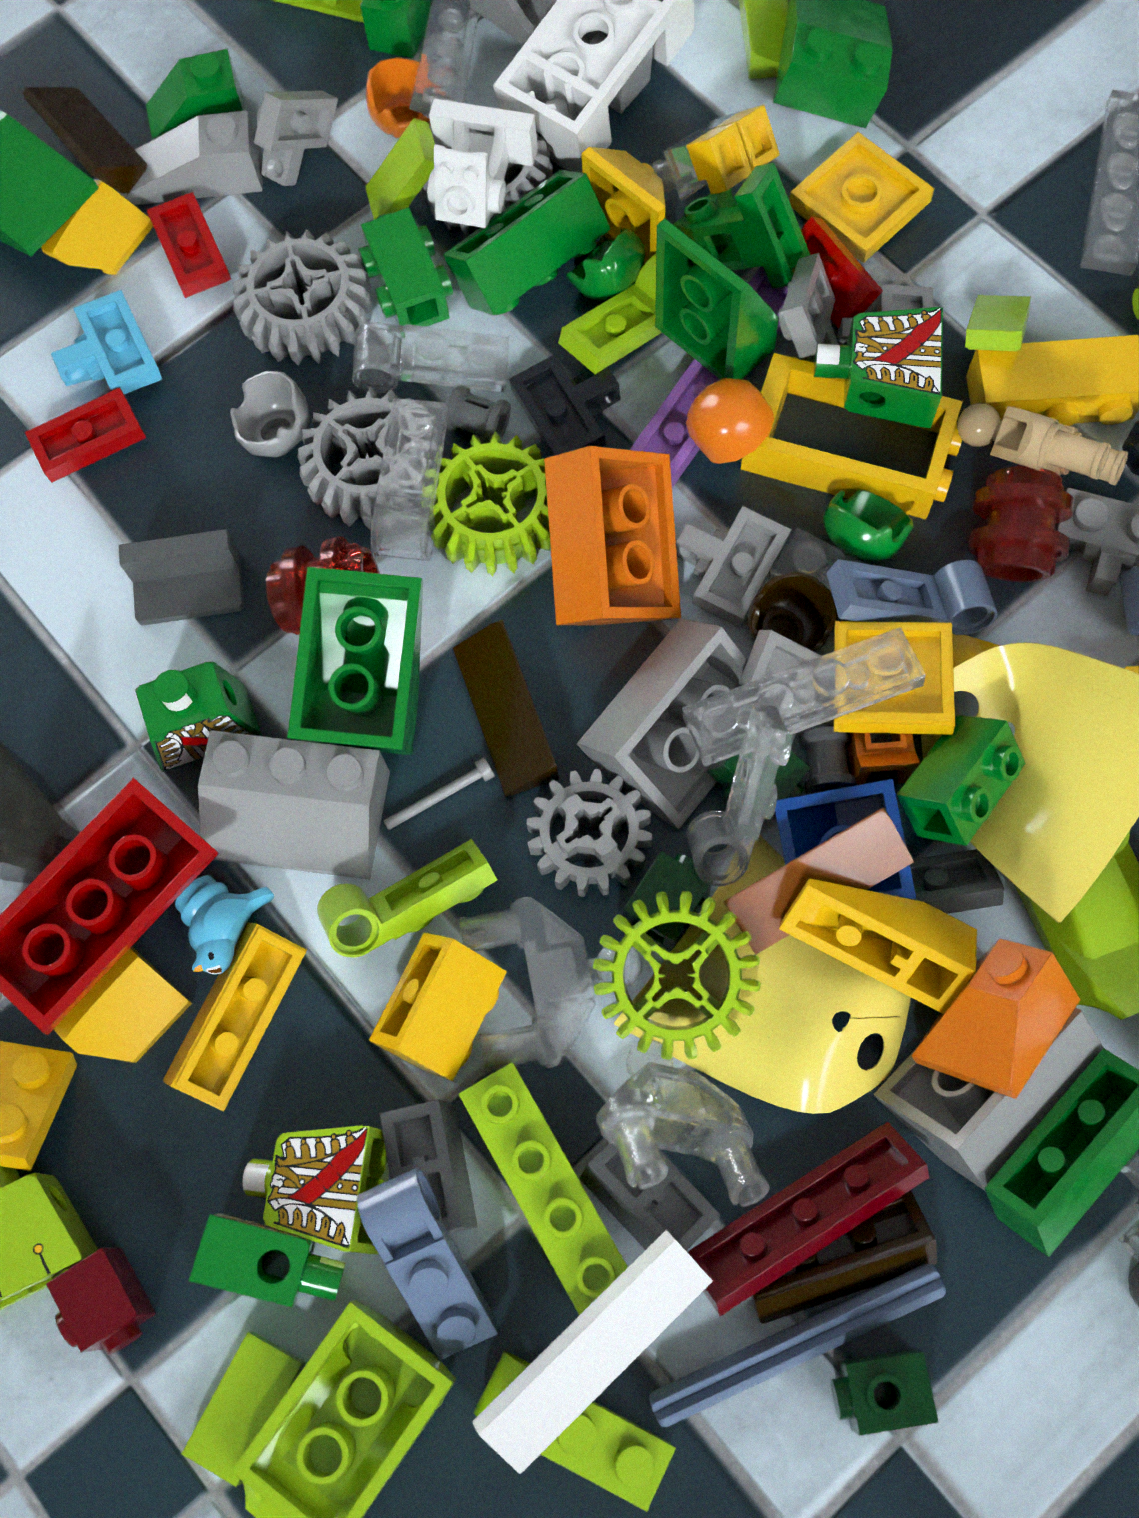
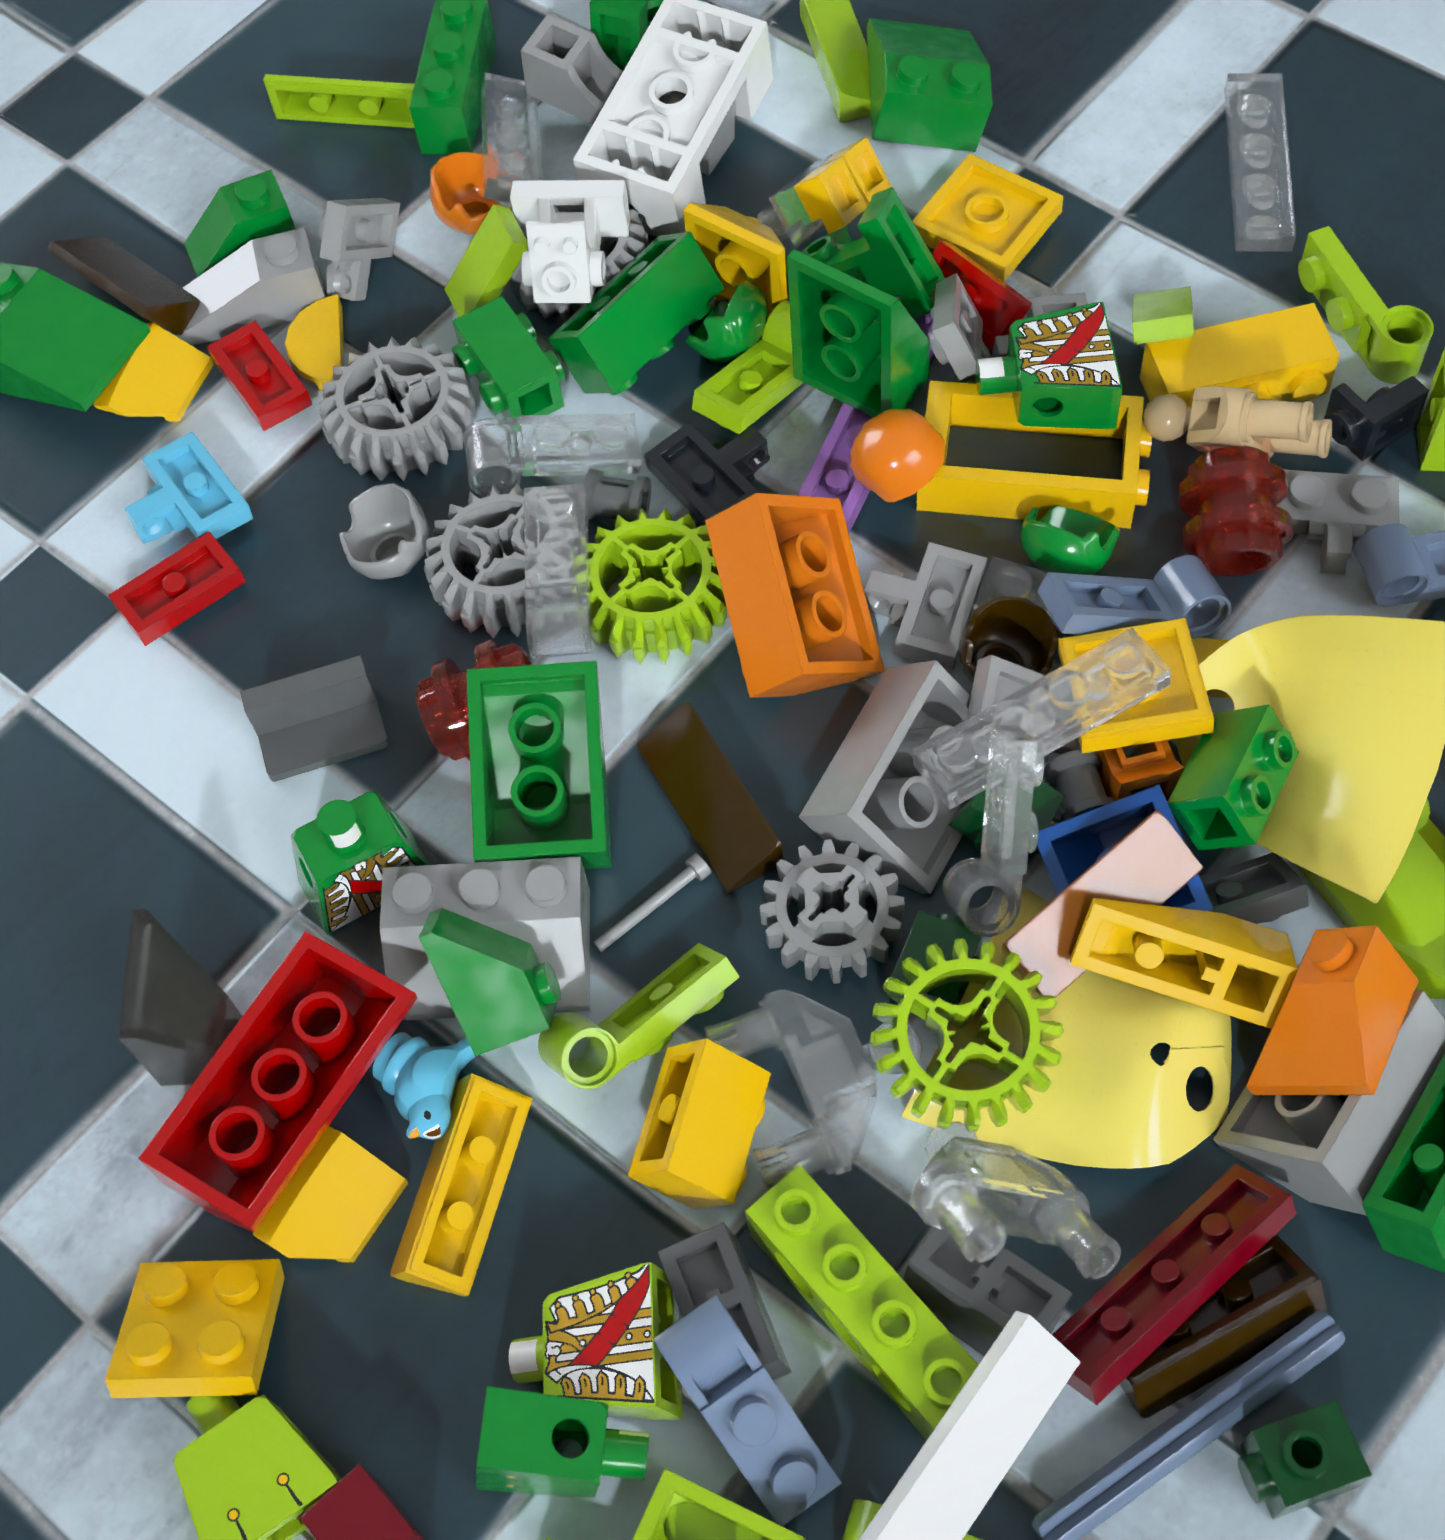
camera: 10 degrees left, 10 degrees down
none -> yellow tile [285,294,345,391]
none -> slope [419,908,561,1056]

